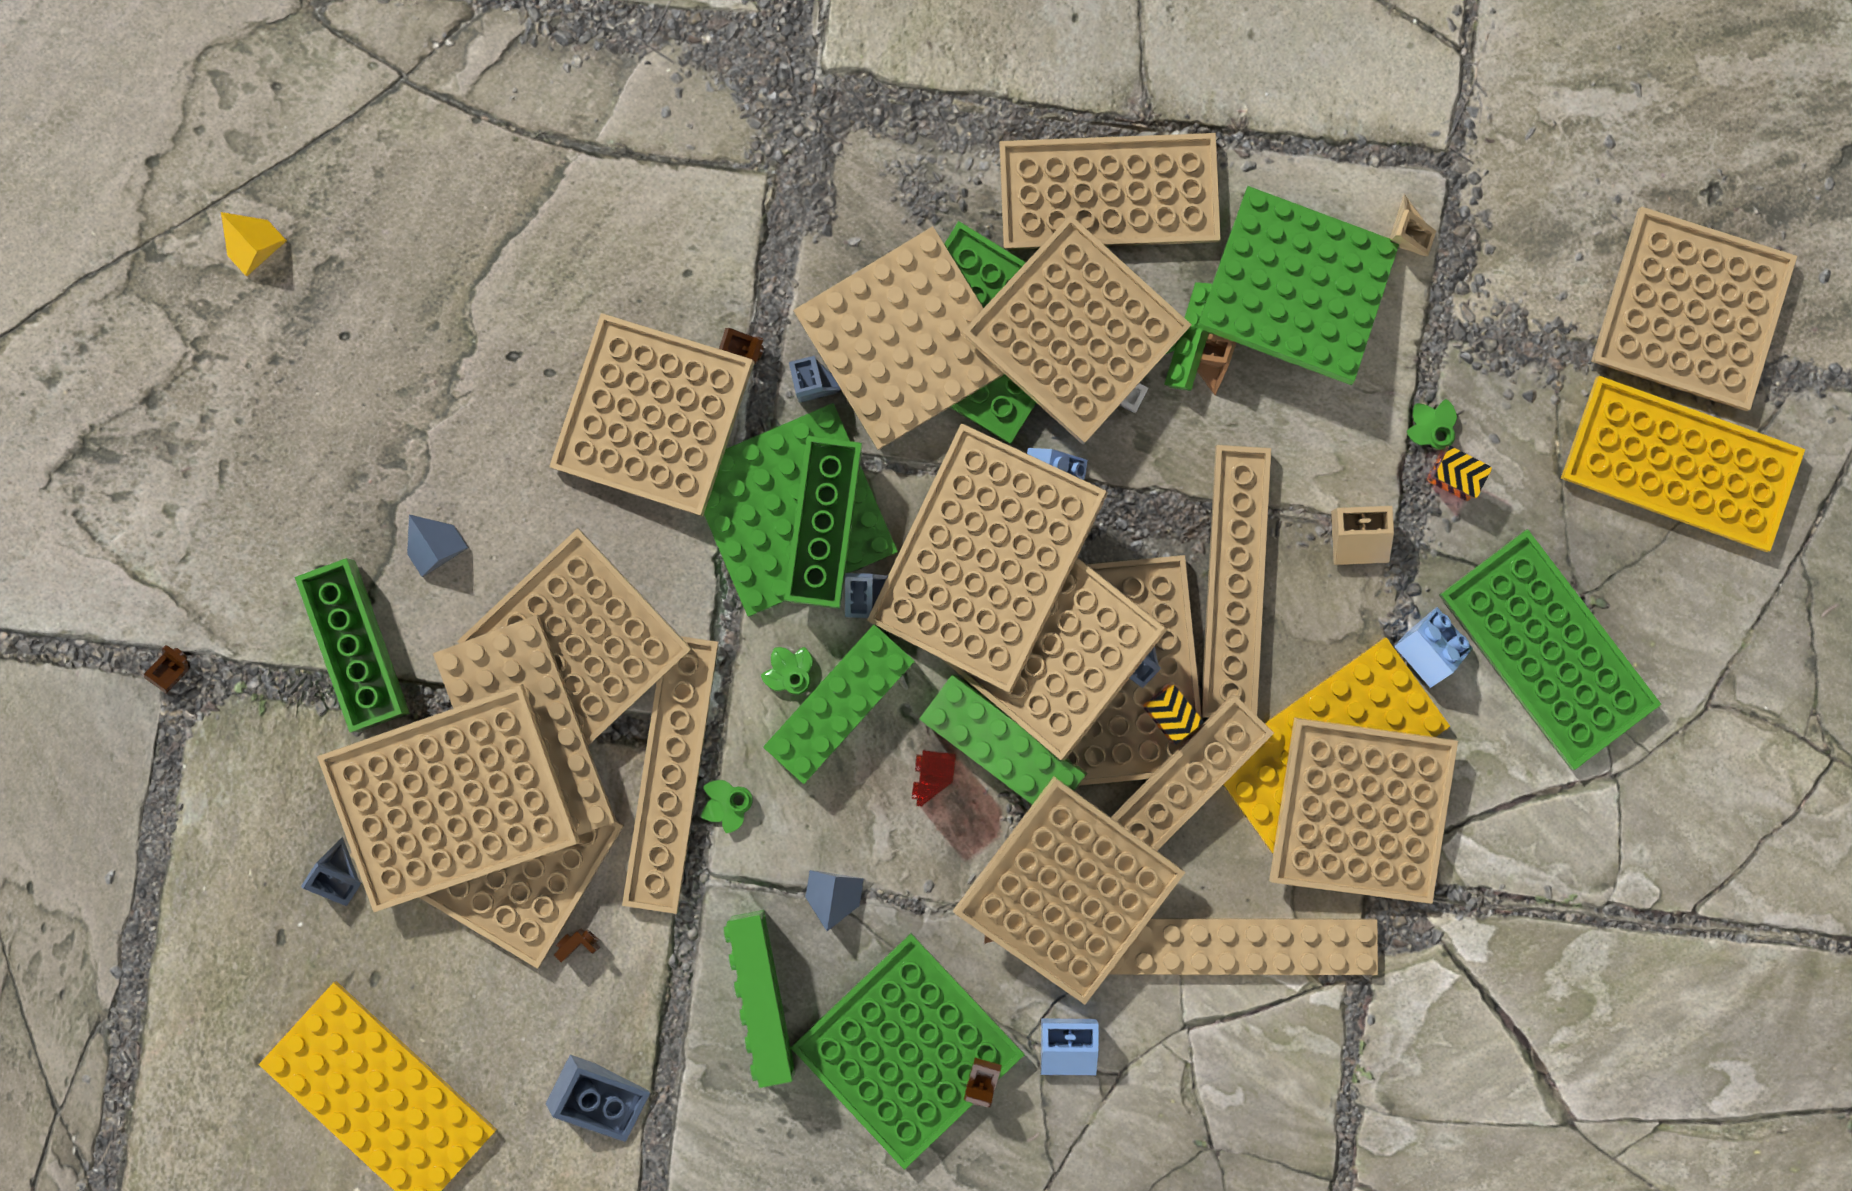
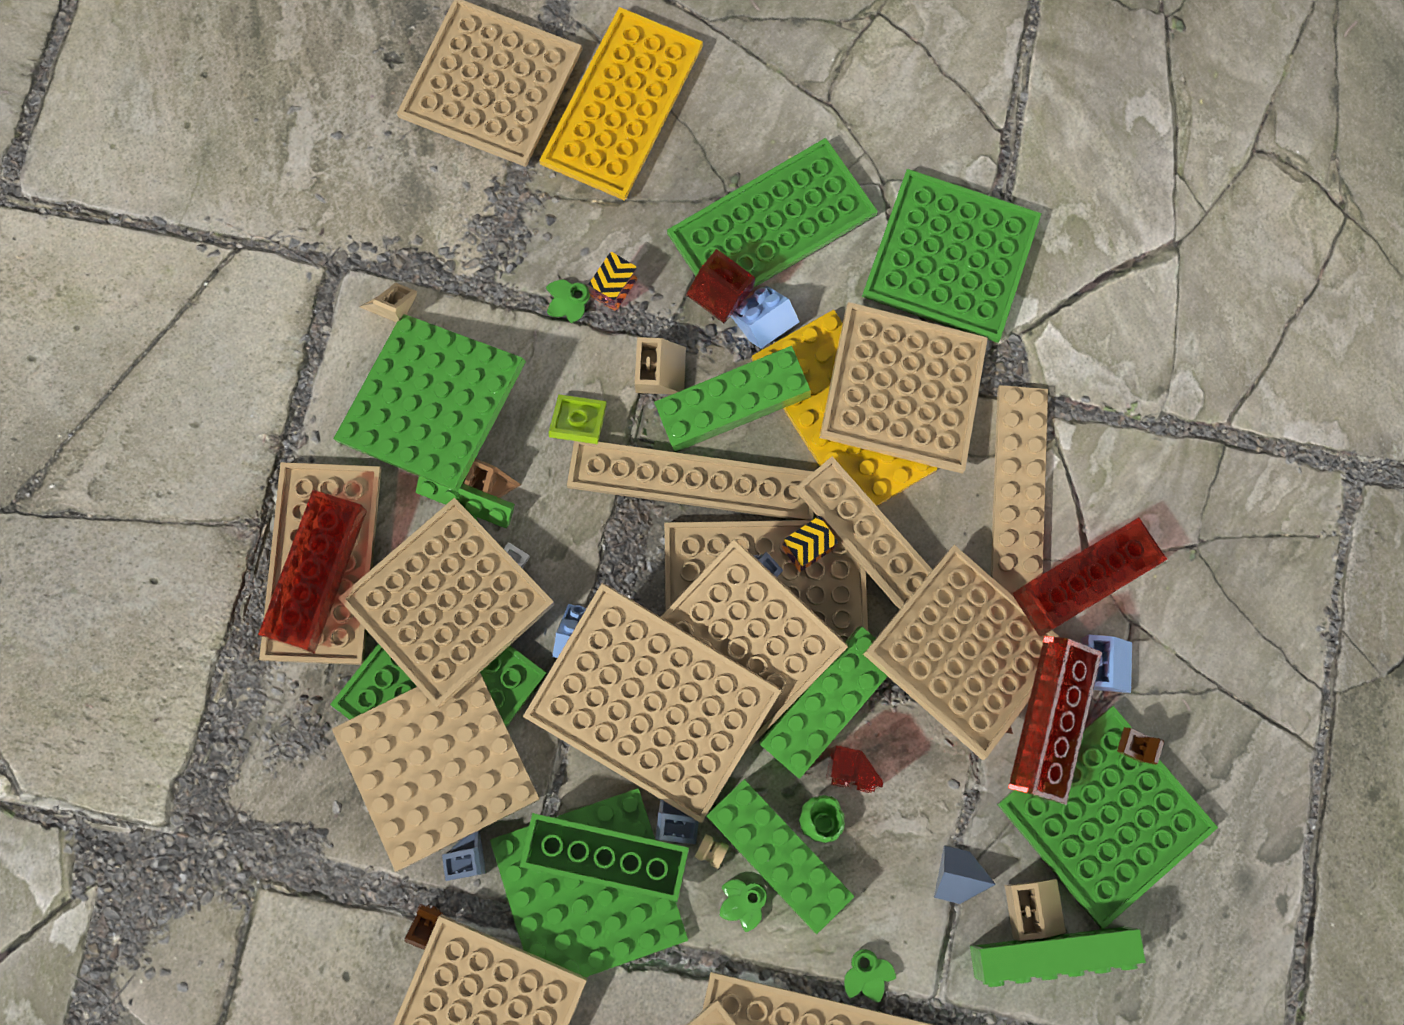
camera: 90 degrees left, 10 degrees down
none -> clear red brick [258,490,367,654]
none -> lime plate [549,394,606,444]
none -> bright green brick [654,346,811,452]
none -> clear red slope [686,249,755,324]
none -> tan wheel [695,834,729,869]
none -> bright green hair [798,795,845,843]
none -> bright green plate [862,169,1042,343]
none -> tan slope [1005,879,1066,941]
none -> clear red brick [1008,636,1102,805]
none -> clear red brick [1012,517,1168,637]

